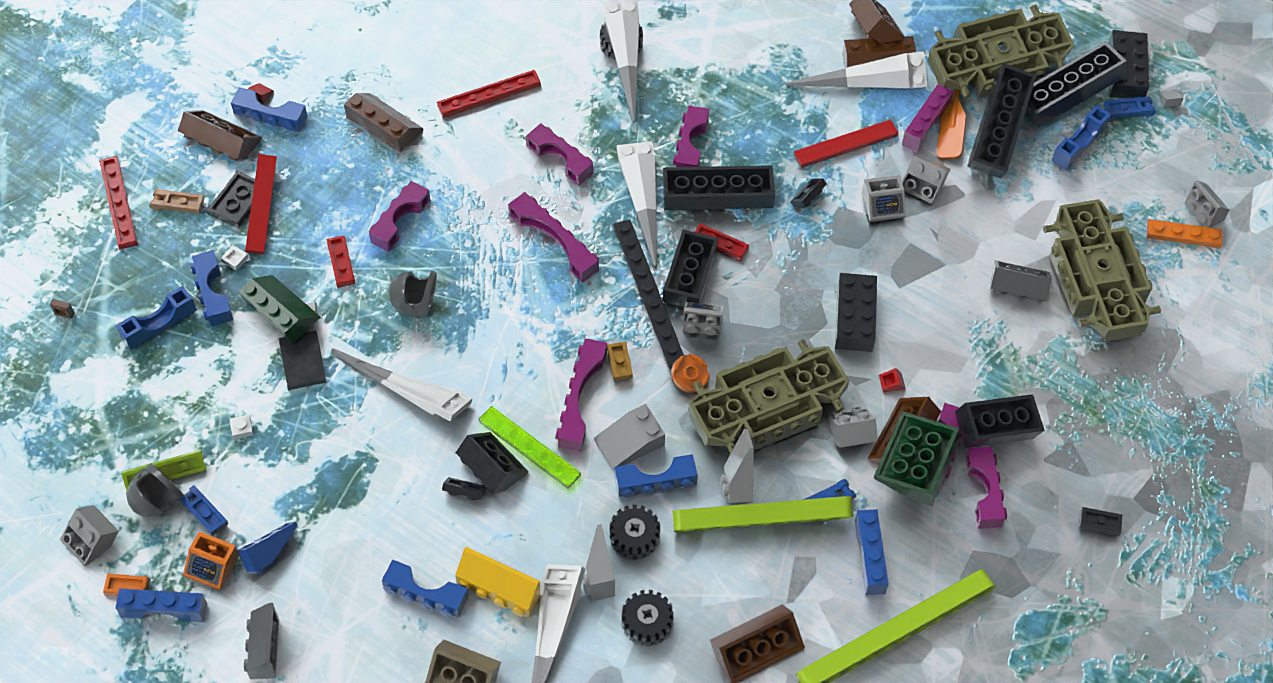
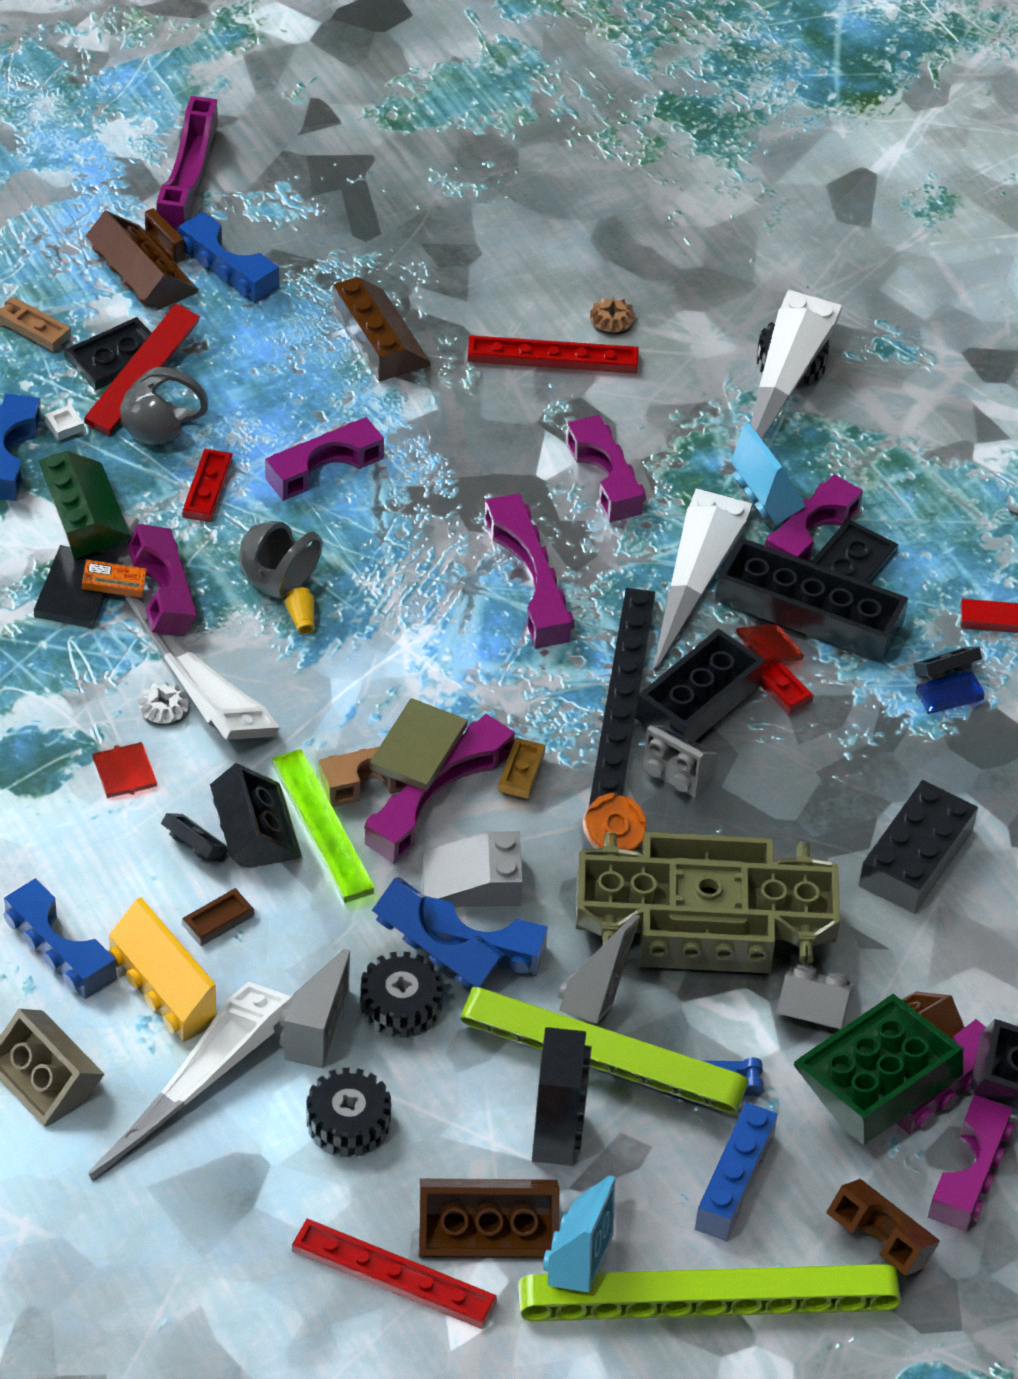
camera: 25 degrees right, 10 degrees down
red slope [248,83,274,103] -> none
red slope [879,368,906,392] -> none
none -> orange tile [81,560,146,598]
none -> clear red piece [92,742,157,798]
none -> dark grey piece [119,367,209,446]
none -> magenta arch [127,524,197,636]
none -> white gear [139,681,189,724]
none -> reddish brown tile [145,208,185,264]
none -> magenta arch [156,96,218,231]
none -> reddish brown tile [182,888,254,946]
none -> yellow cone [285,587,315,635]
none -> medium nougat arch [319,746,407,808]
none -> olive tile [369,698,468,791]
none -> blue arch [371,877,505,989]
none -> black brick [532,1027,592,1166]
none -> medium azure slope [543,1176,615,1292]
none -> medium nougat gear [590,297,635,332]
none -> medium azure slope [731,422,805,525]
none -> clear red piece [735,624,804,664]
none -> black tile [811,519,899,584]
none -> reddish brown arch [826,1178,940,1276]
none -> clear blue tile [916,671,985,714]

